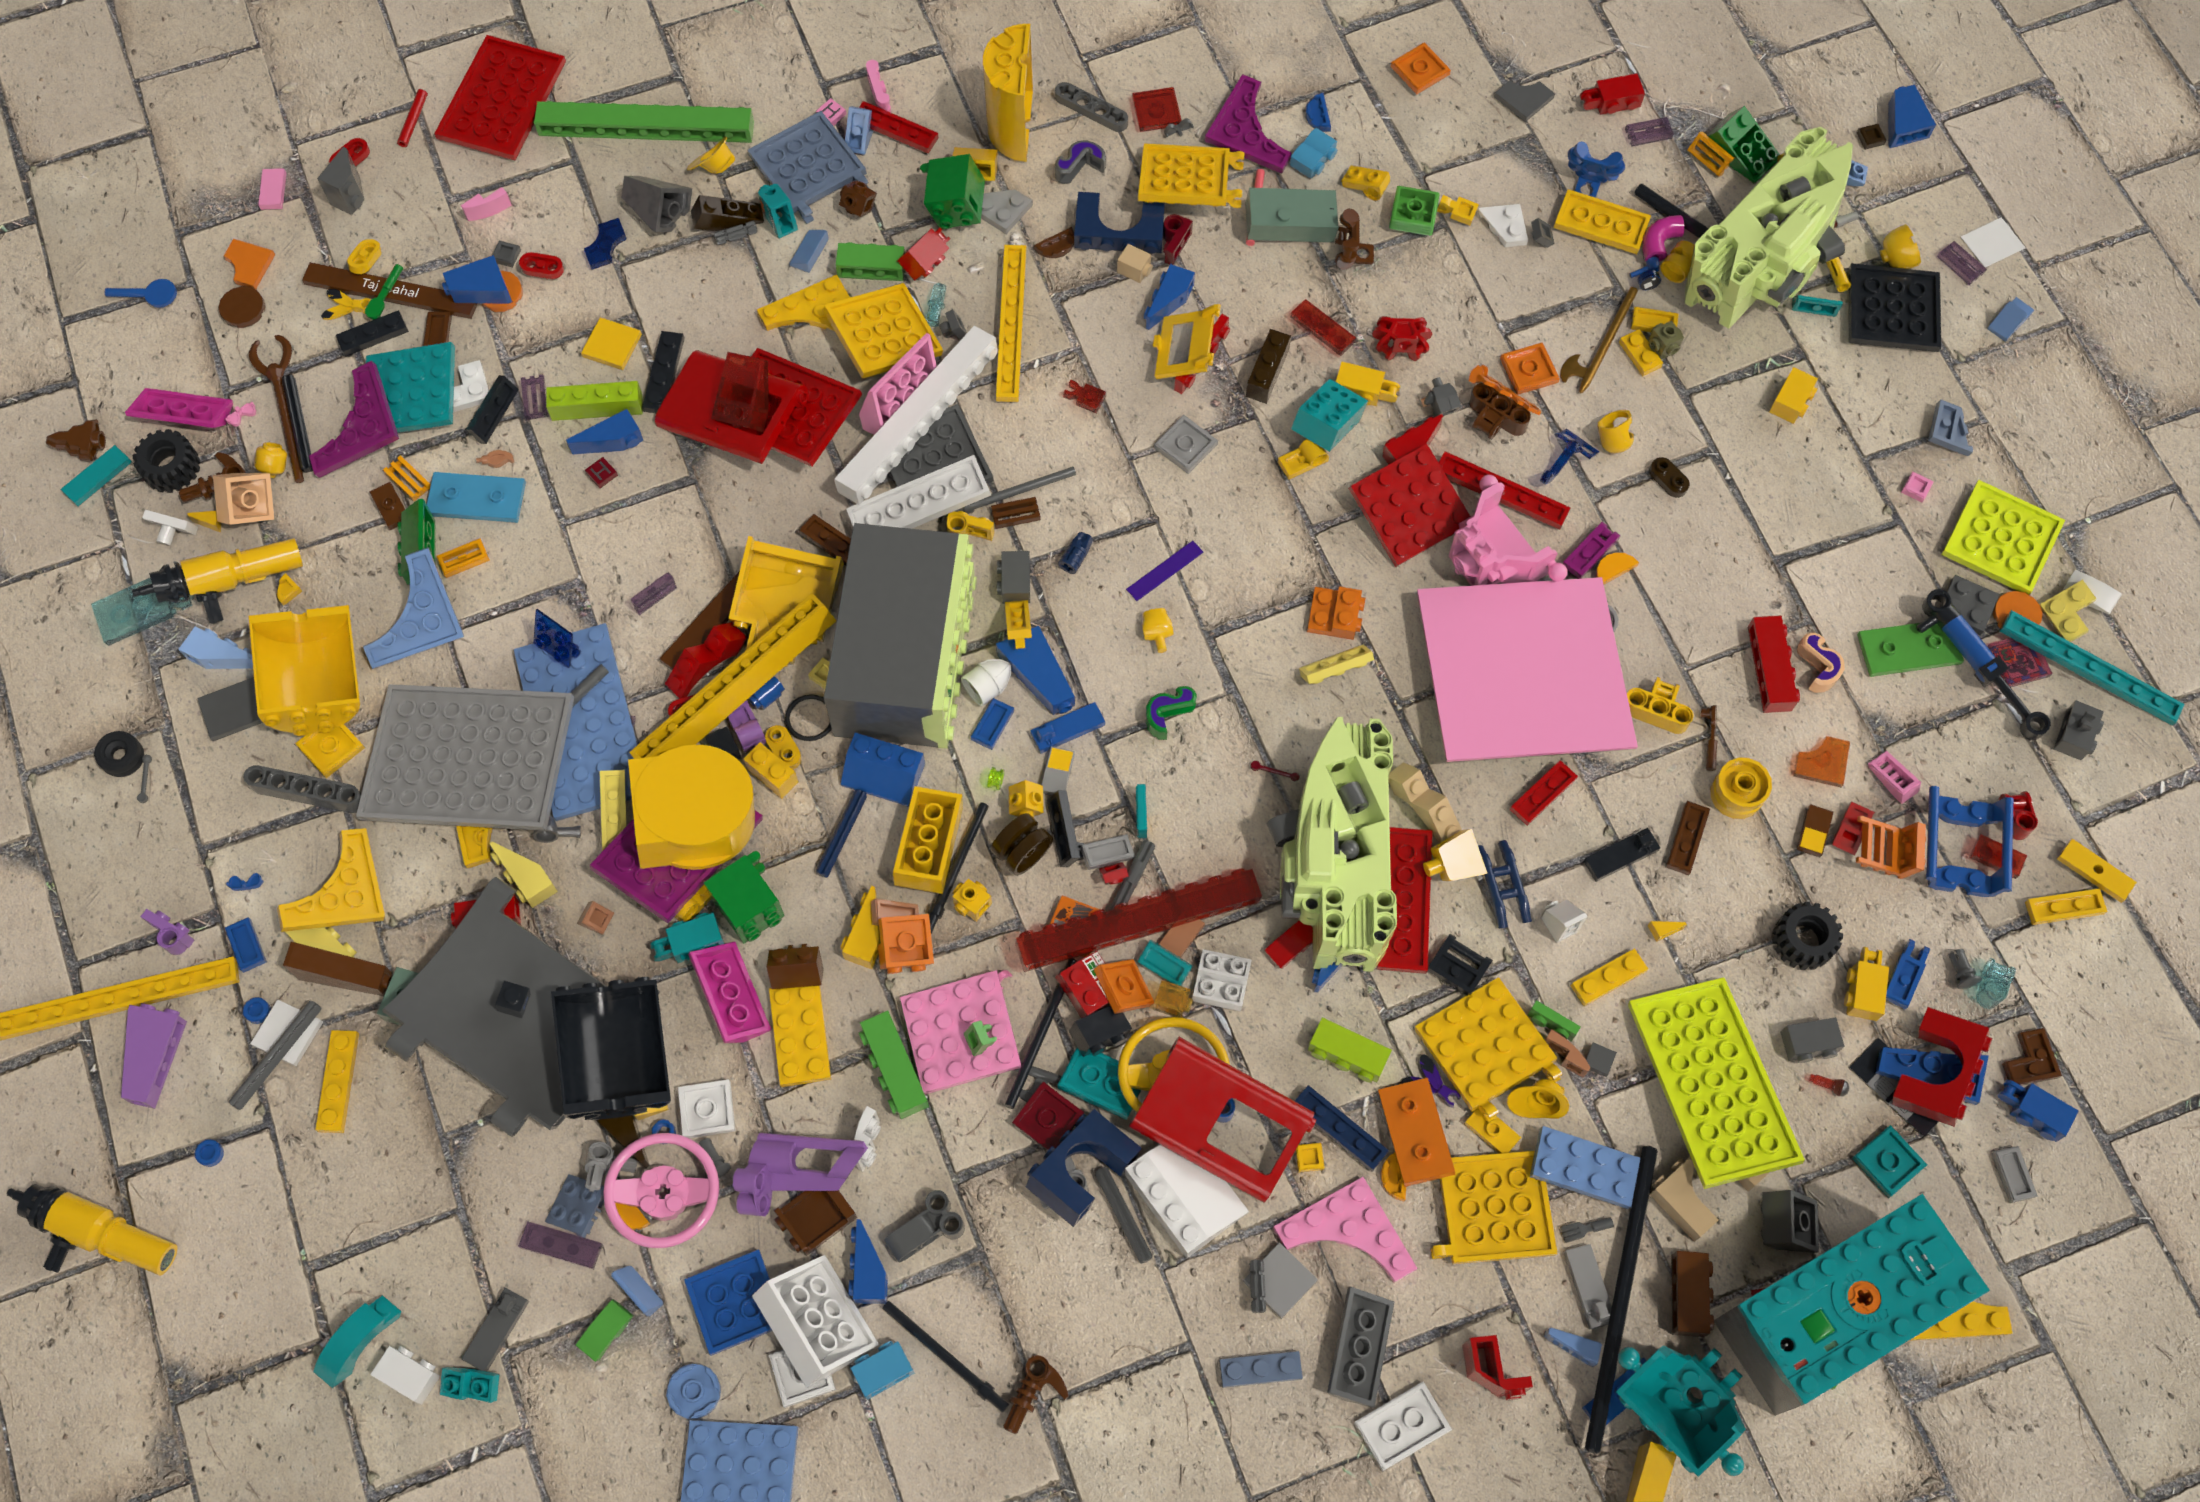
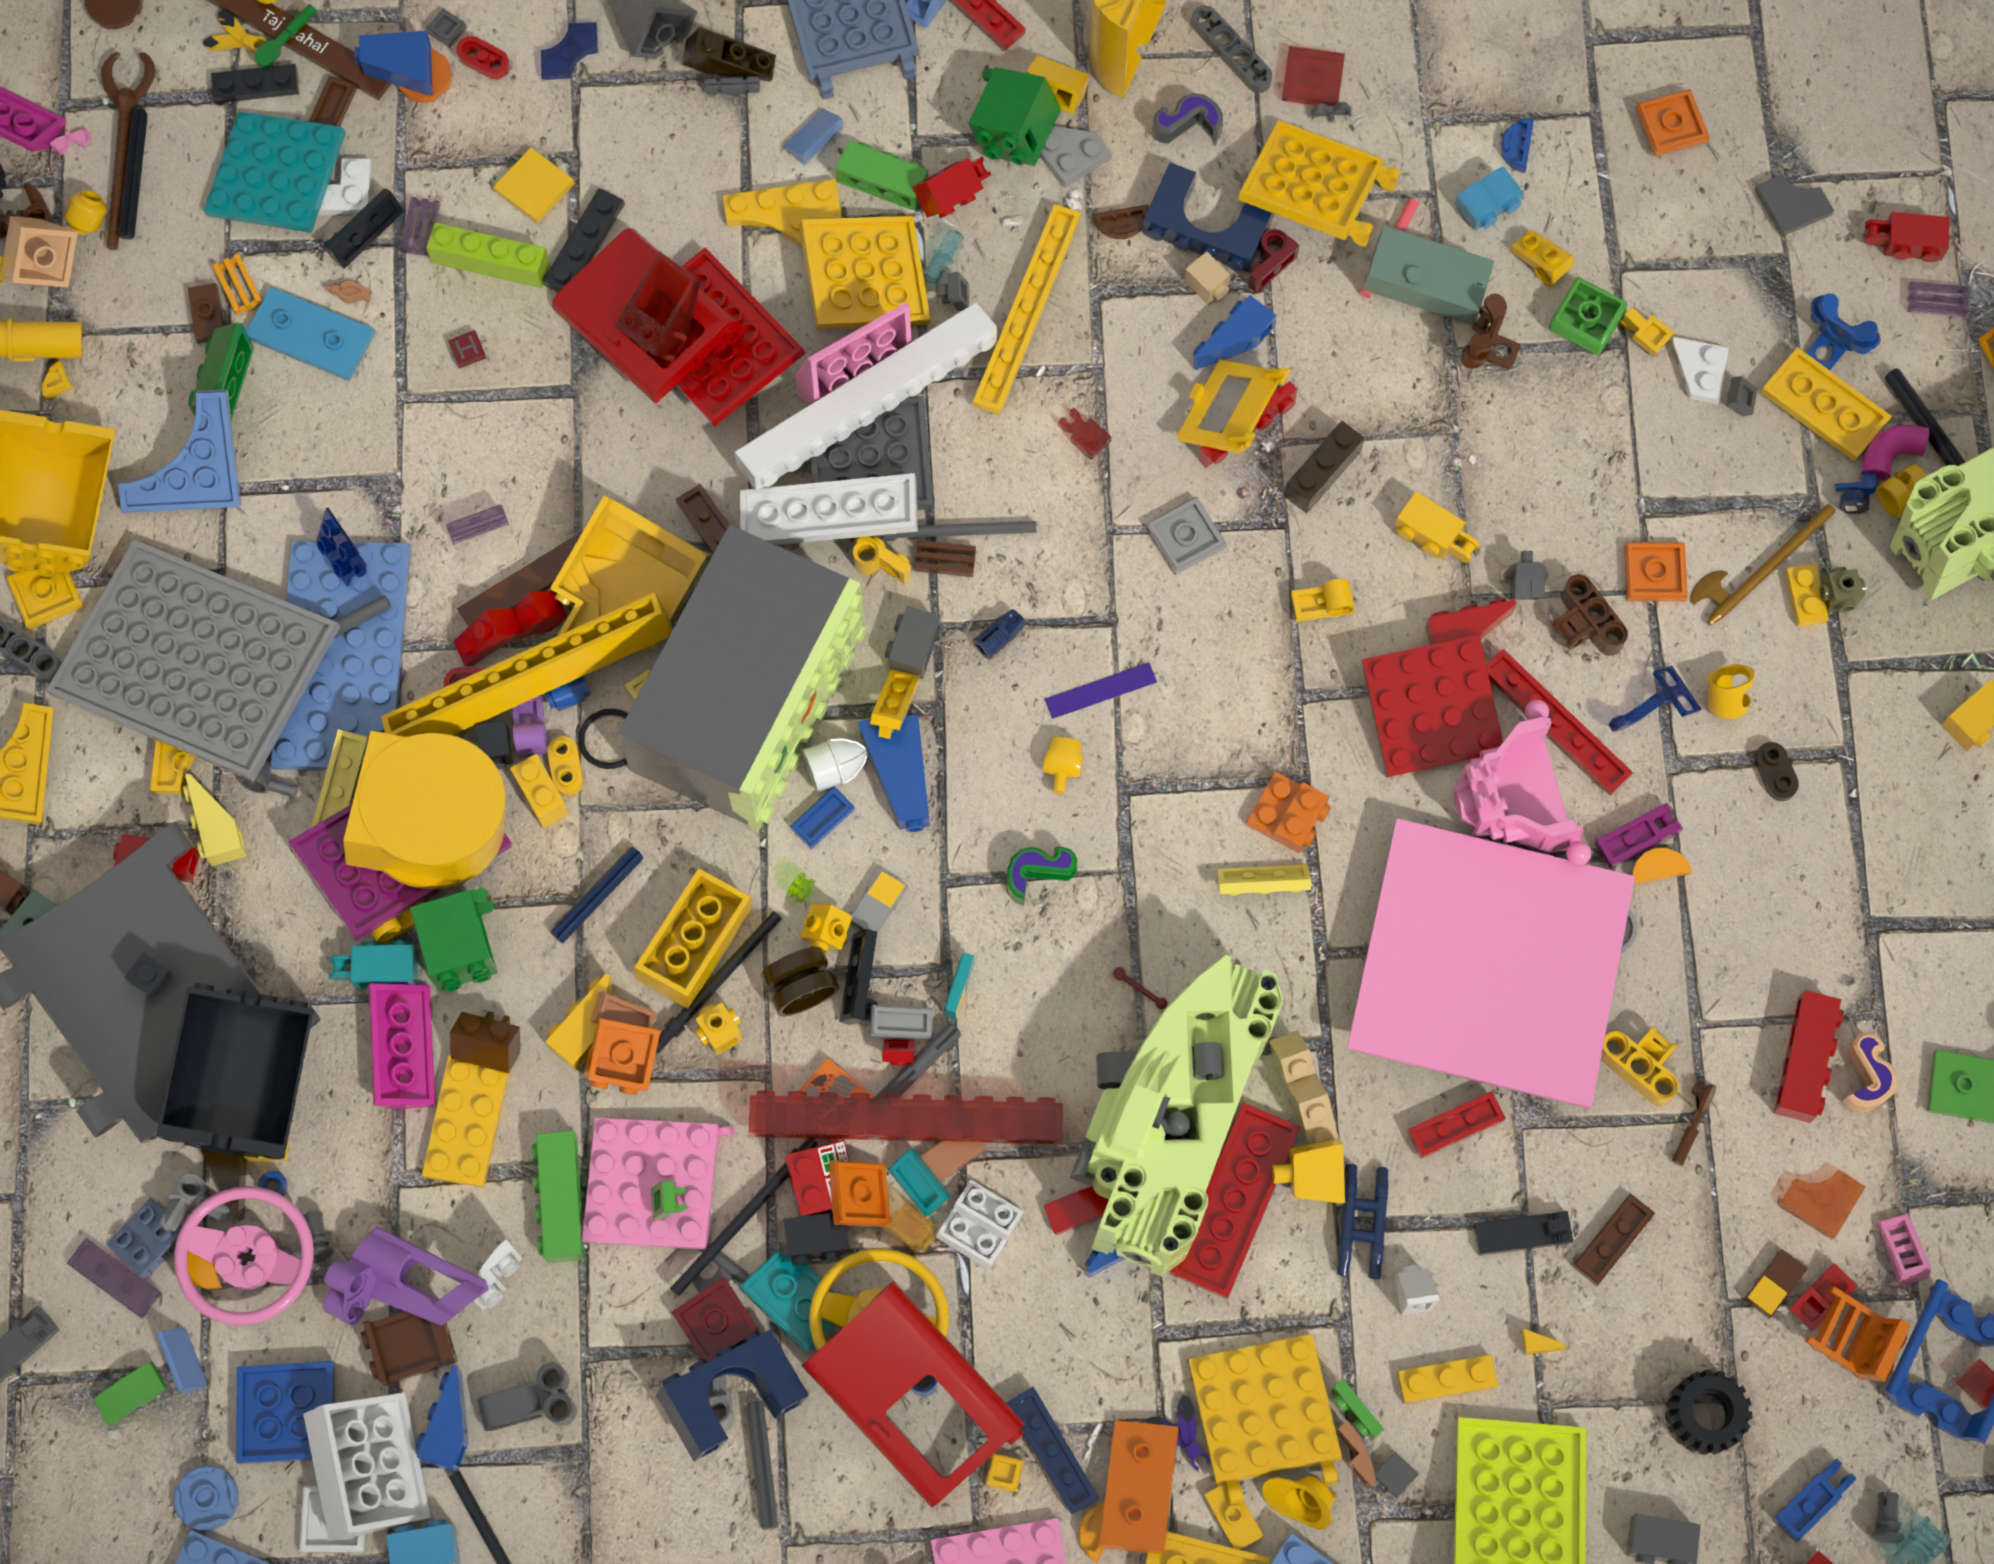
camera: 20 degrees right, 5 degrees up
magenta plate [309,361,399,478] -> none
light orange tile [436,538,490,578] -> none
blue slope [566,409,644,455] -> none
nougat slope [577,901,614,935] -> none
white plate [678,1079,735,1139] -> none
teal torso [758,184,798,239] -> none
reddish brown brick [839,181,877,217] -> none
blue slope [841,733,925,807] -> none
blue hinge [1030,702,1105,754] -> none
white slope [1125,1145,1249,1259] -> none
magenta plate [1205,74,1292,174] -> none
clear red plate [1290,299,1356,356] -> none
teal piece [1291,379,1368,452] -> none
lime brick [1308,1017,1392,1083] -> none
red piece [1372,316,1432,361] -> none
black plate [1428,934,1493,996] -> none
orange piece [1468,364,1541,415] -> none
yellow tile [1631,306,1679,333] -> none
yellow wheel [1710,757,1772,819] -> none
yellow brick [1844,947,1889,1021] -> none

